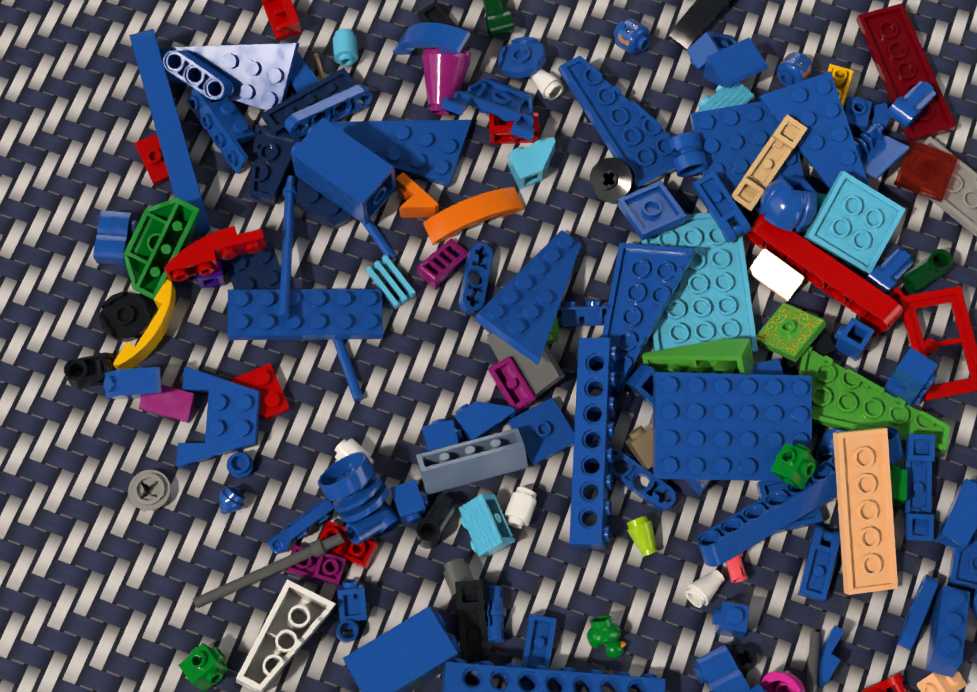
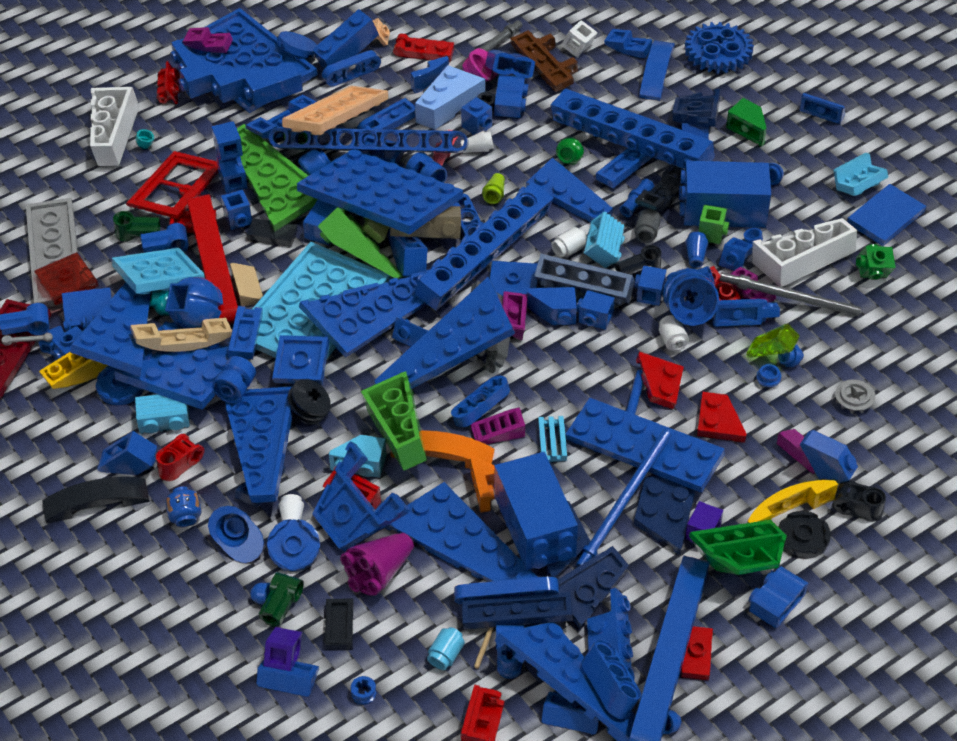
camera: 145 degrees left, 20 degrees down
red slope [164,226,267,282] -> none
blue wing [176,367,261,468] -> none
blue slope [393,22,471,55] -> none
blue slope [703,37,768,88] -> none
bright green plate [756,302,826,362] -> none
green brick [770,443,818,490] -> none
blue head [776,52,813,87] -> none
none -> light grey hinge [2,333,53,346]
none -> red piece [156,433,205,481]
none -> blue piece [208,506,264,563]
none -> blue hinge [250,583,270,604]
none -> bright green wedge [361,371,427,471]
none -> blue wheel [405,152,447,183]
none -> light blue wedge [415,65,485,130]
none -> blue wing [526,158,613,223]
none -> red wing [636,351,684,409]
none -> blue hinge [663,710,681,734]
none -> blue cone [685,232,708,268]
none -> bright green brick [699,205,729,244]
none -> clear neon green slope [746,323,799,358]

